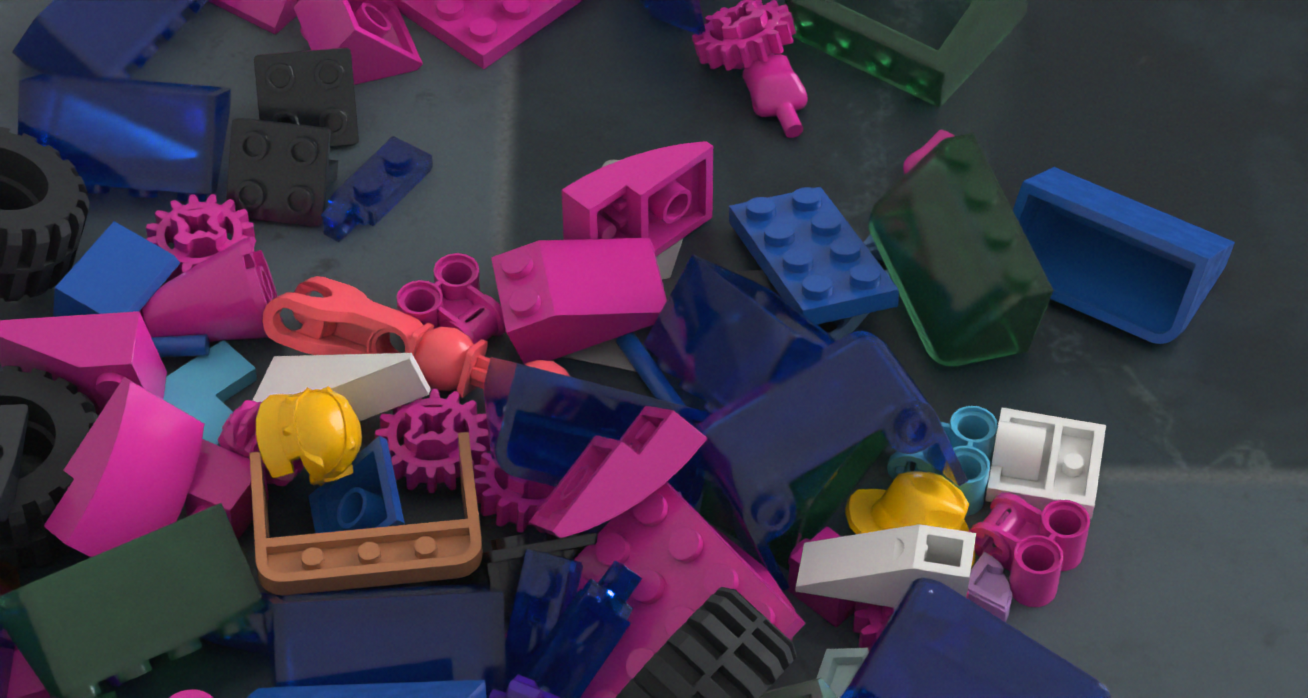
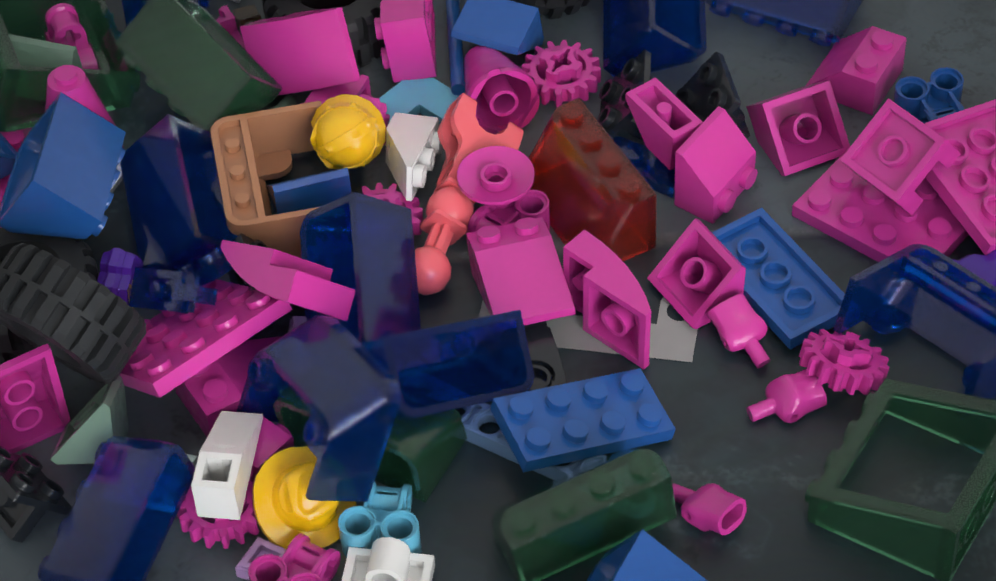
camera: 90 degrees right, 0 degrees up
none -> dark pink dish [457,146,535,205]
none -> clear red windscreen [528,98,656,261]
none -> dark pink slope [625,77,703,170]
none -> dark pink slope [647,218,746,329]
none -> dark pink slope [675,106,758,224]
none -> dark pink piece [707,293,771,368]
none -> blue plate [712,208,856,350]

